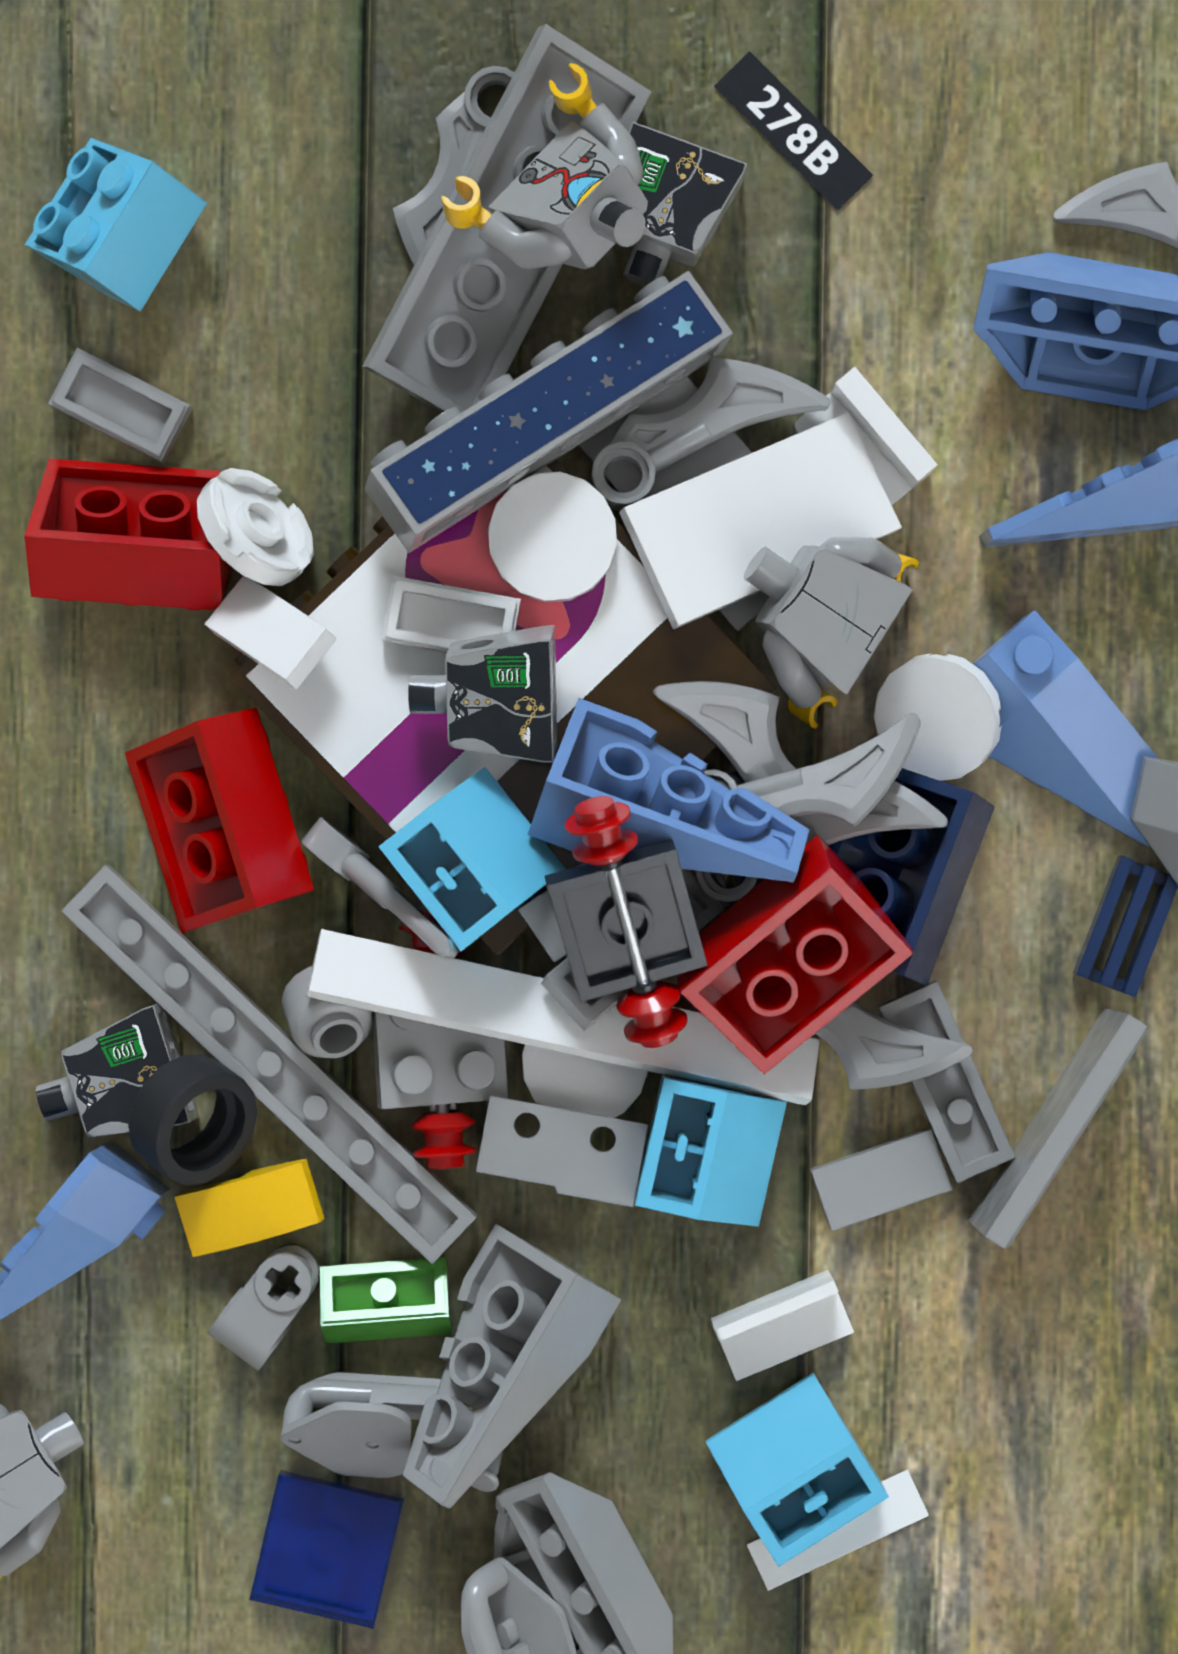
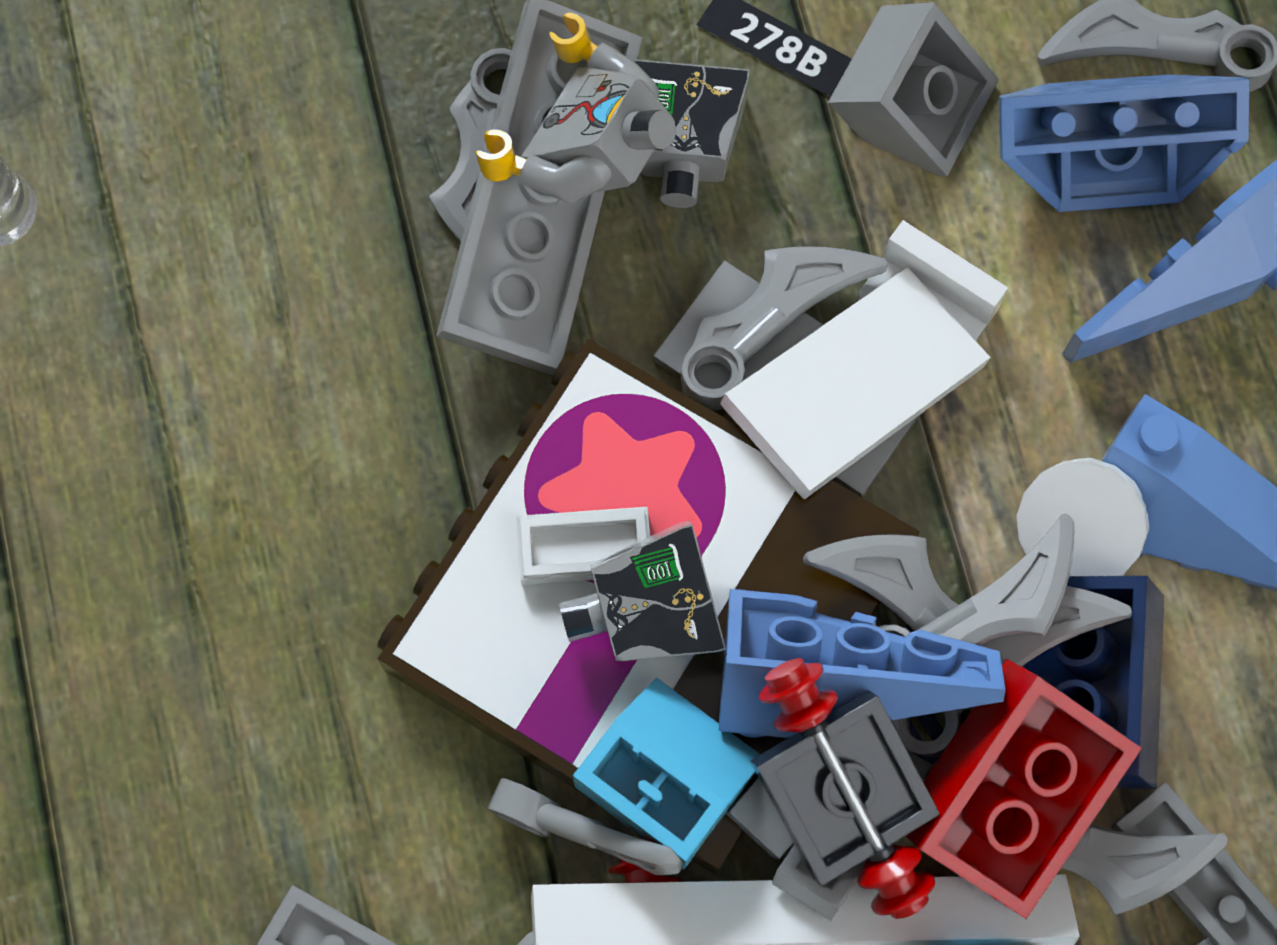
camera: 15 degrees left, 15 degrees down
red slope [24,458,232,611] -> none
medium azure slope [25,138,207,312] -> none
light grey tile [48,348,193,464] -> none
red slope [125,707,315,933] -> none
white tile [197,468,314,586] -> none
white tile [205,576,337,690] -> none
dark blue brick [364,271,733,553] -> none
white tile [488,472,617,603] -> none
light grey torso [744,537,919,729] -> none
none -> light grey slope [828,2,999,176]

